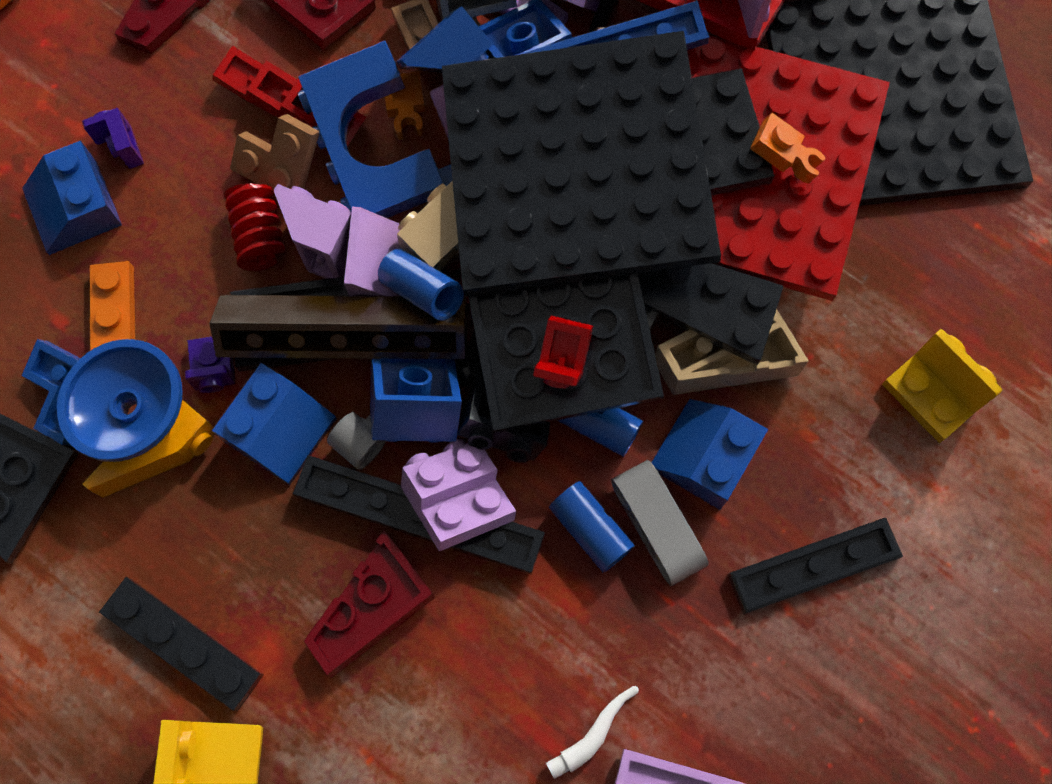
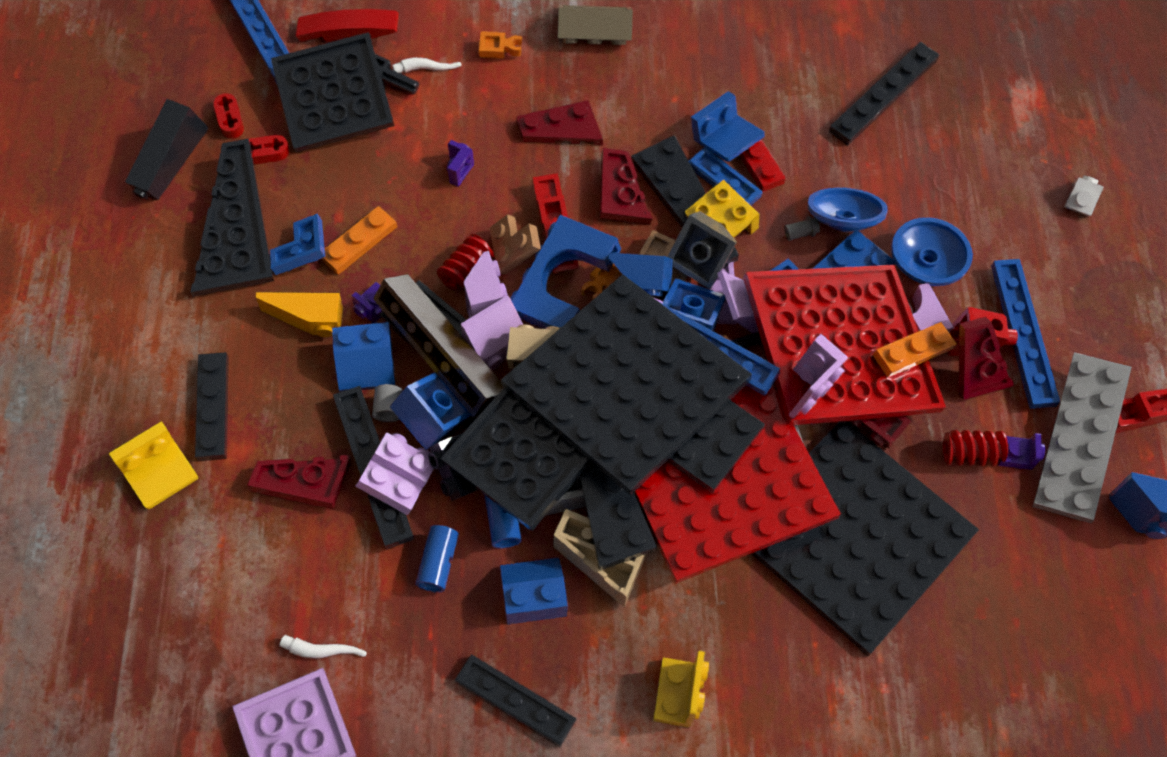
camera: 45 degrees right, 10 degrees down
blue slope [22,140,122,255] -> none
blue dish [56,339,183,462] -> none
blue pin [378,249,464,320] -> none
red bracket [533,316,593,388] -> none
light grey beam [611,460,709,586] -> none
orange plate [750,113,825,184] -> none

